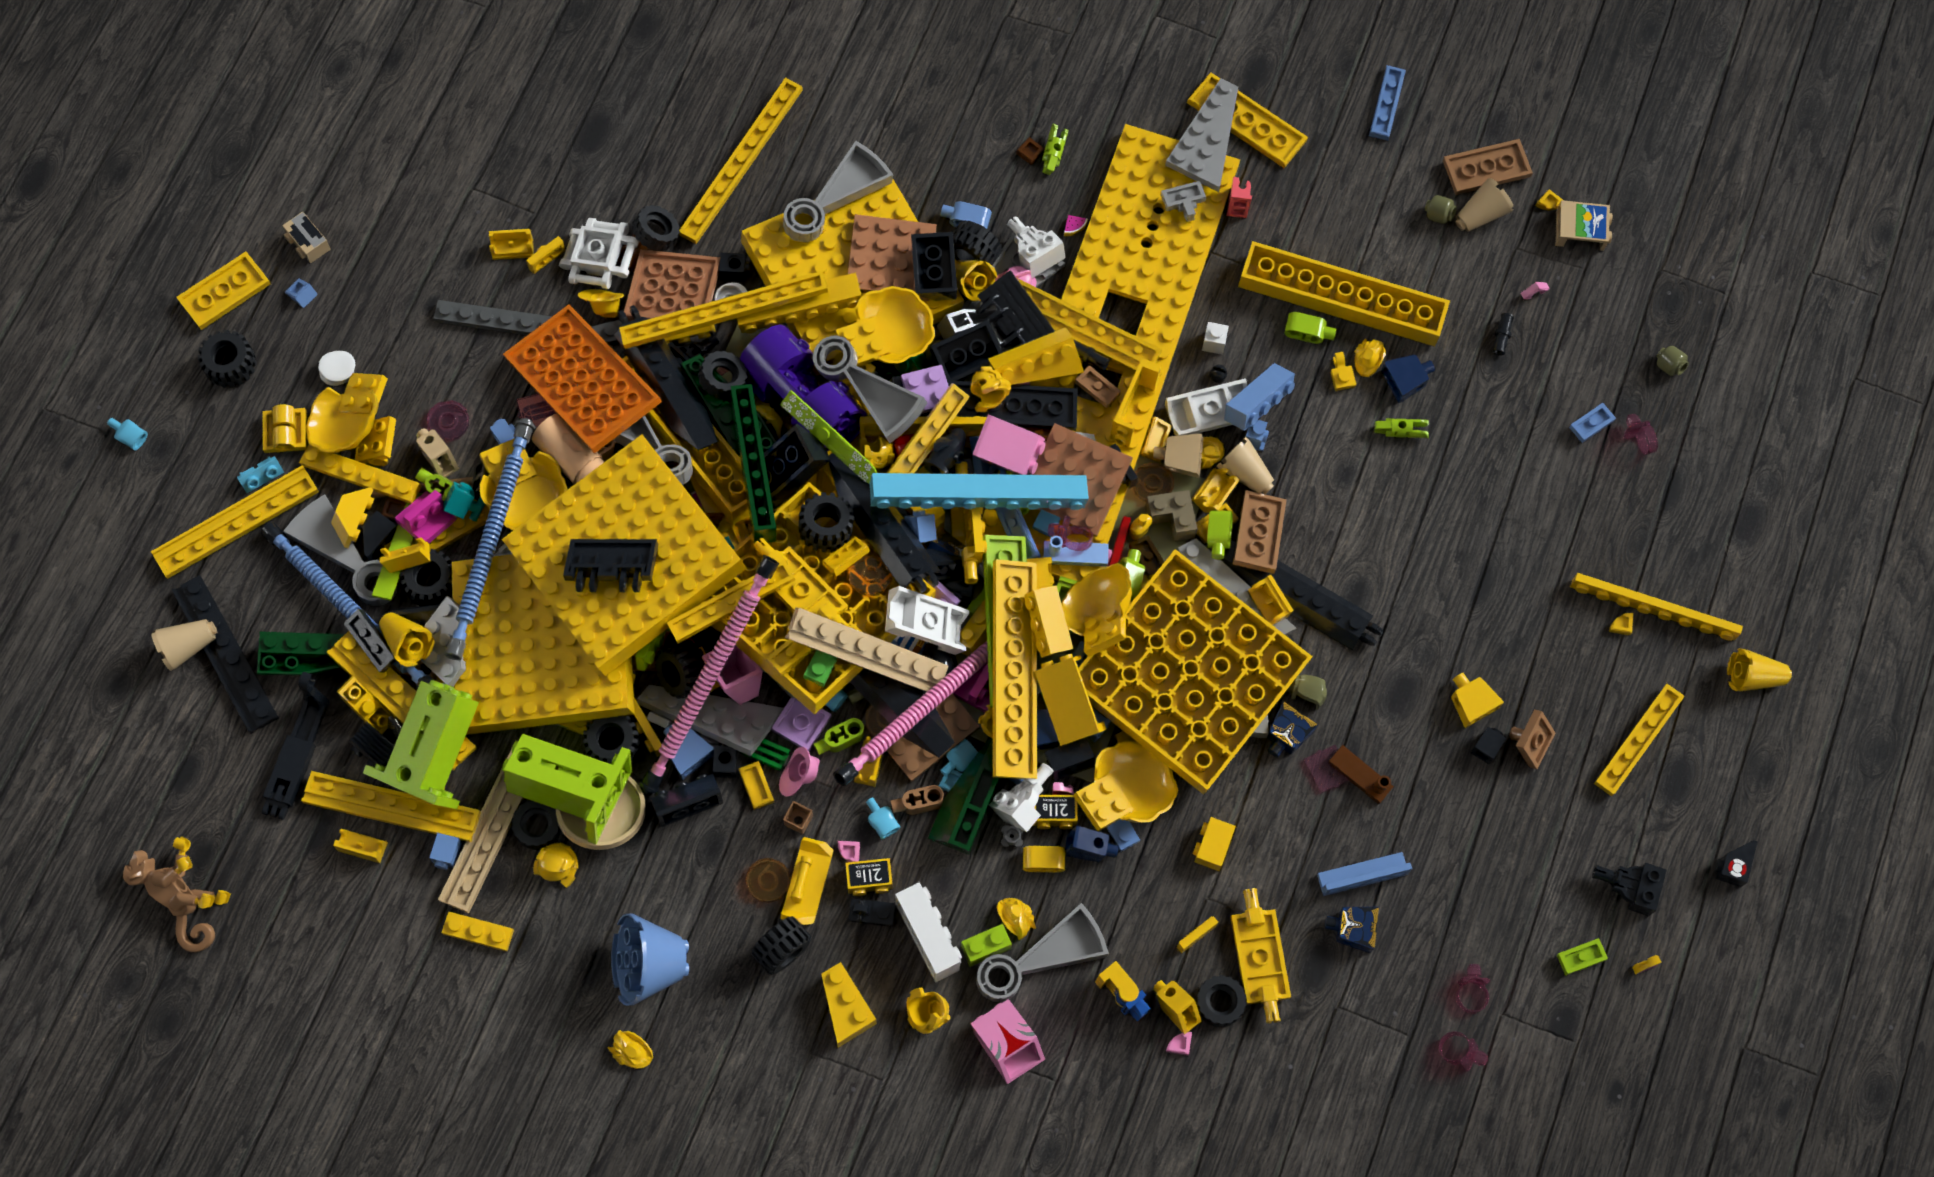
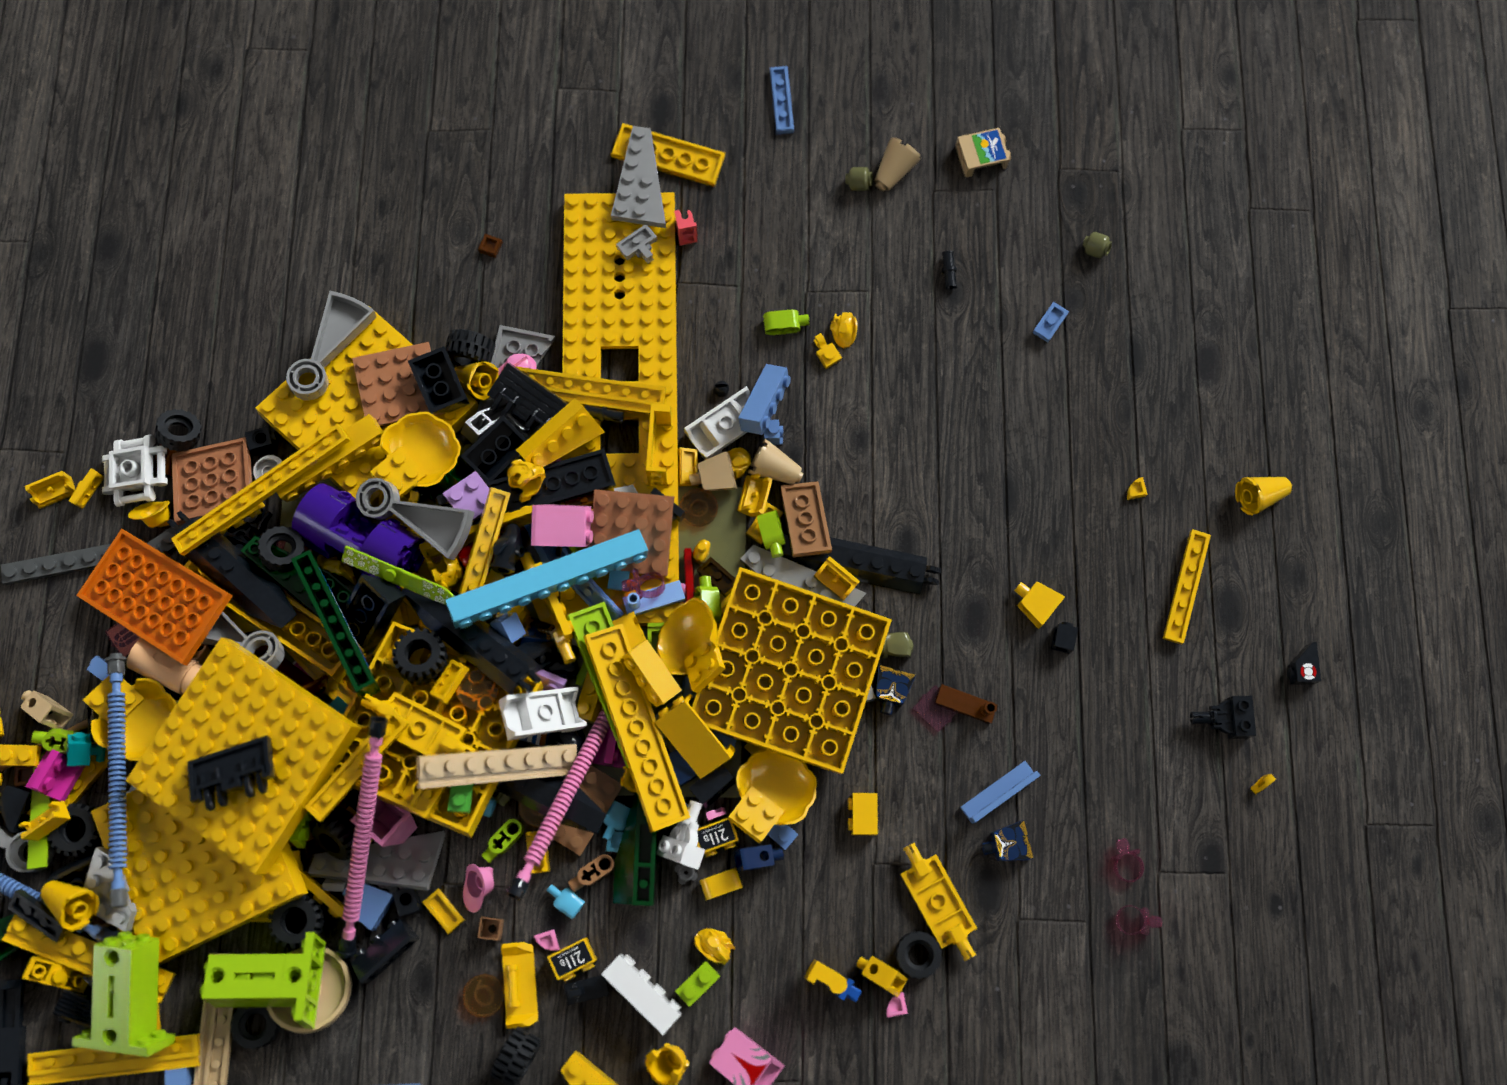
camera: 20 degrees left, 5 degrees up
clear pink tile [427,400,470,441] -> none
yellow helmet [533,842,578,888] -> none
yellow plate [679,78,803,244] -> none
green tile [741,739,790,771] -> none
lavender plate [771,697,832,751] -> none
medium blue piece [941,201,992,229] -> none
light grey piece [976,903,1109,1002] -> none
white brick [1007,217,1065,278] -> none
lime hinge [1042,124,1069,175] -> none
dark pink tile [1064,215,1088,236] -> none
medium nougat plate [1075,365,1121,409] -> none
dark tan brick [1145,490,1197,541] -> none
yellow tile [1177,916,1218,953] -> none
white brick [1202,322,1229,355] -> none
yellow brick [1238,241,1450,347] -> none
lime hinge [1375,418,1429,438] -> none
dark blue torso [1381,355,1435,403] -> none
medium nougat plate [1443,139,1533,195] -> none
medium nougat tile [1509,709,1556,769] -> none
bright pink tile [1521,282,1550,299] -> none
yellow tile [1535,189,1564,210] -> none
lime plate [1557,938,1608,975] -> none
yellow plate [1570,573,1743,640] -> none
clear pink piece [1624,414,1658,455] -> none

